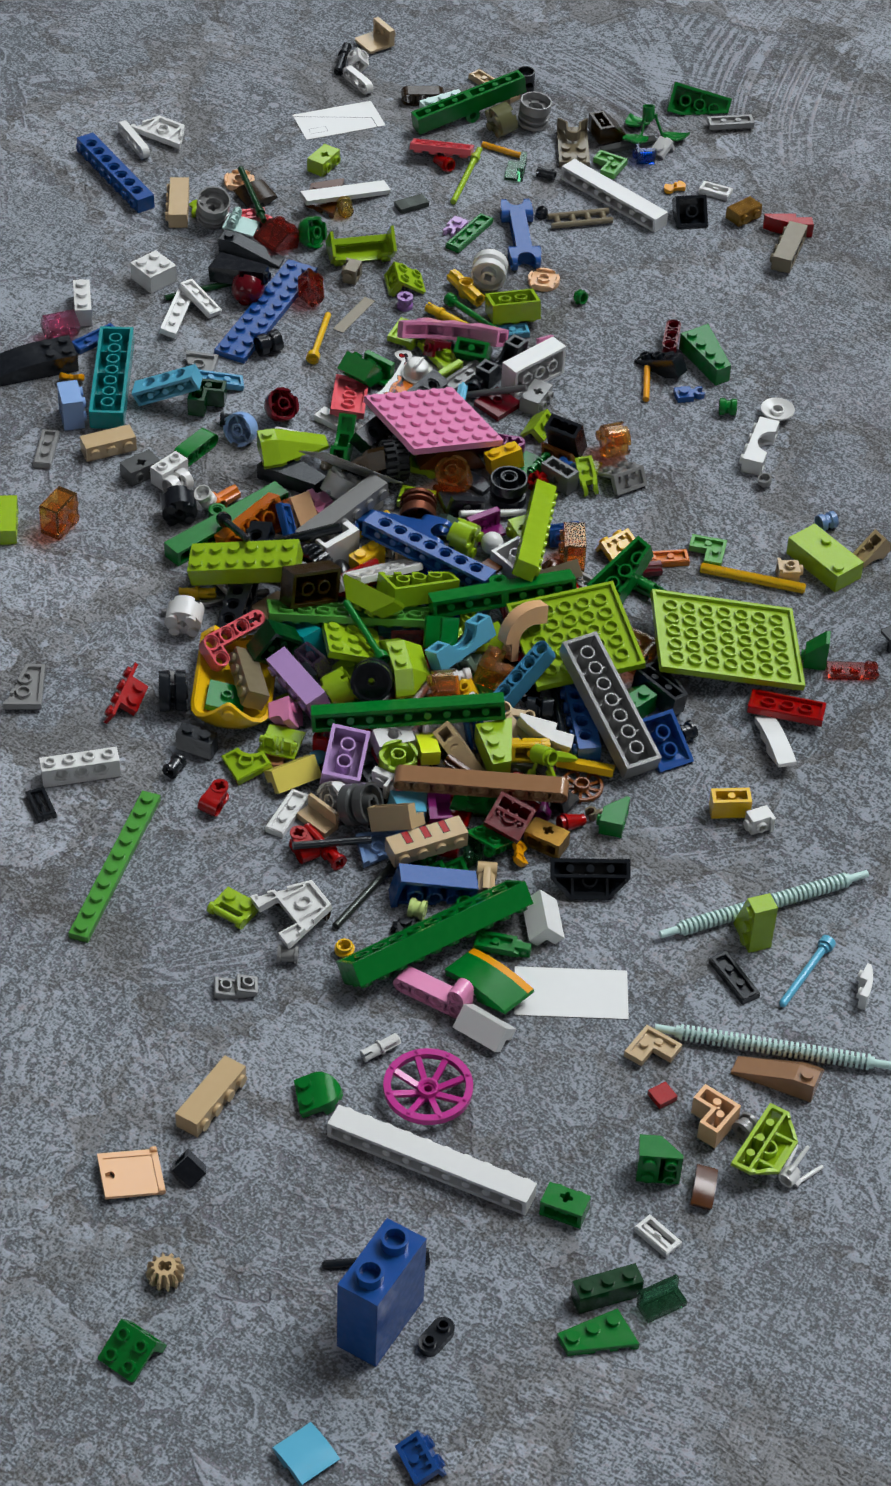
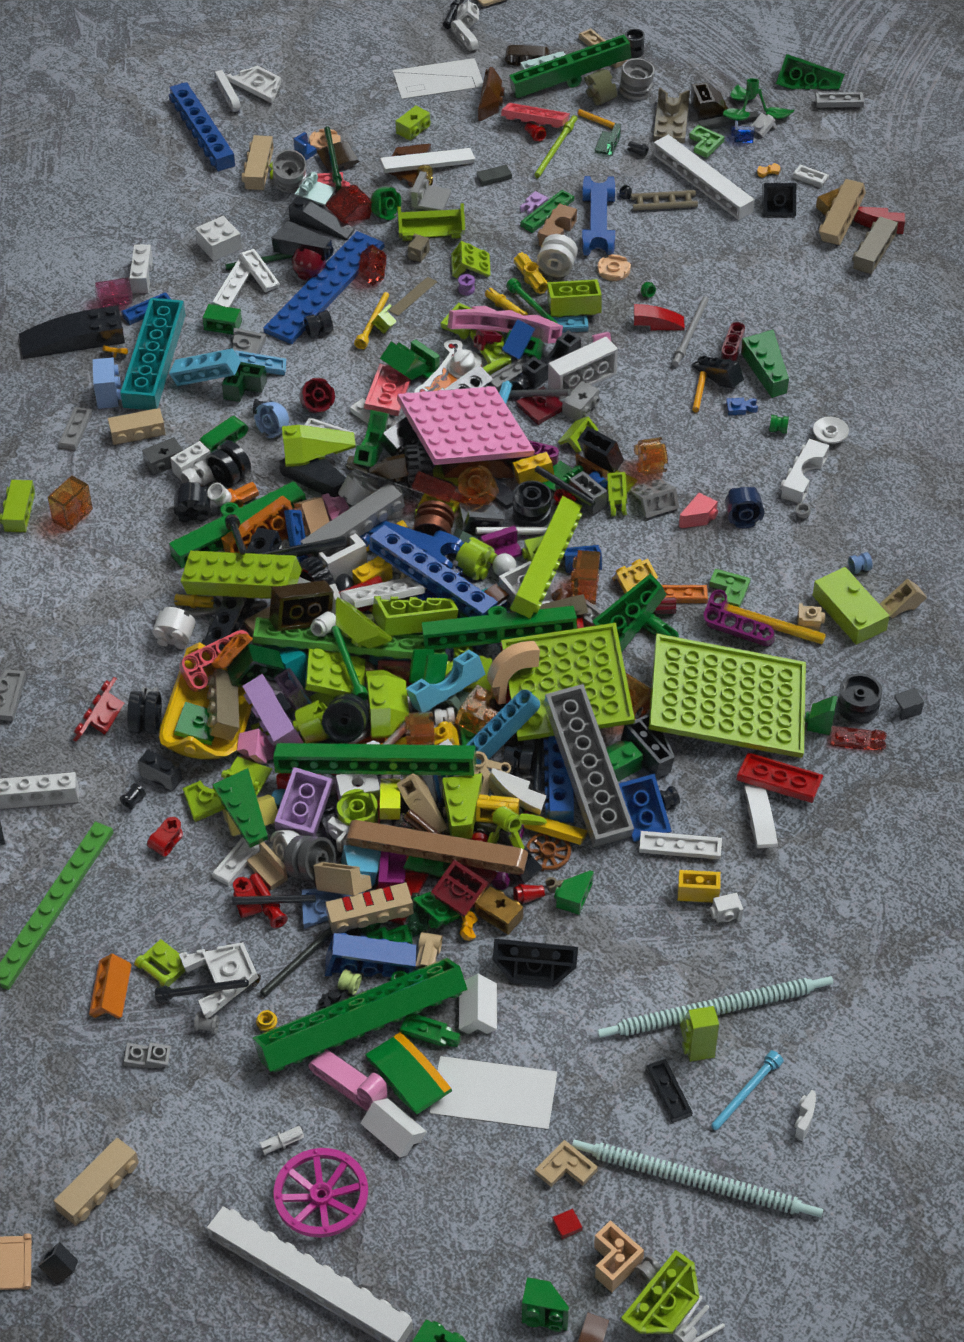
camera: 10 degrees right, 5 degrees up
green slope [294,1071,343,1118] -> none
medium nougat wedge [731,1056,825,1102] -> none
none -> orange panel [89,953,131,1019]
none -> black piece [155,979,249,1003]
none -> green brick [202,304,242,335]
none -> black wheel [205,440,251,487]
none -> orange wing [211,634,253,669]
none -> green wing [212,768,268,848]
none -> blue panel [293,132,317,160]
none -> white brick [310,612,336,636]
none -> lime panel [372,304,396,334]
none -> light grey bracket [411,171,451,211]
none -> clear red hinge [411,471,462,503]
none -> reddish brown wedge [478,67,505,121]
none -> blue slope [502,319,535,360]
none -> black bar [535,466,596,507]
none -> medium nougat arch [537,204,577,246]
none -> red slope [633,304,685,331]
none -> white plate [639,831,722,860]
none -> light grey bar [672,296,709,367]
none -> coral slope [679,493,718,528]
none -> magenta beam [703,590,775,646]
none -> dark blue brick [725,487,765,529]
none -> tan brick [819,179,866,245]
none -> black wheel [837,673,883,723]

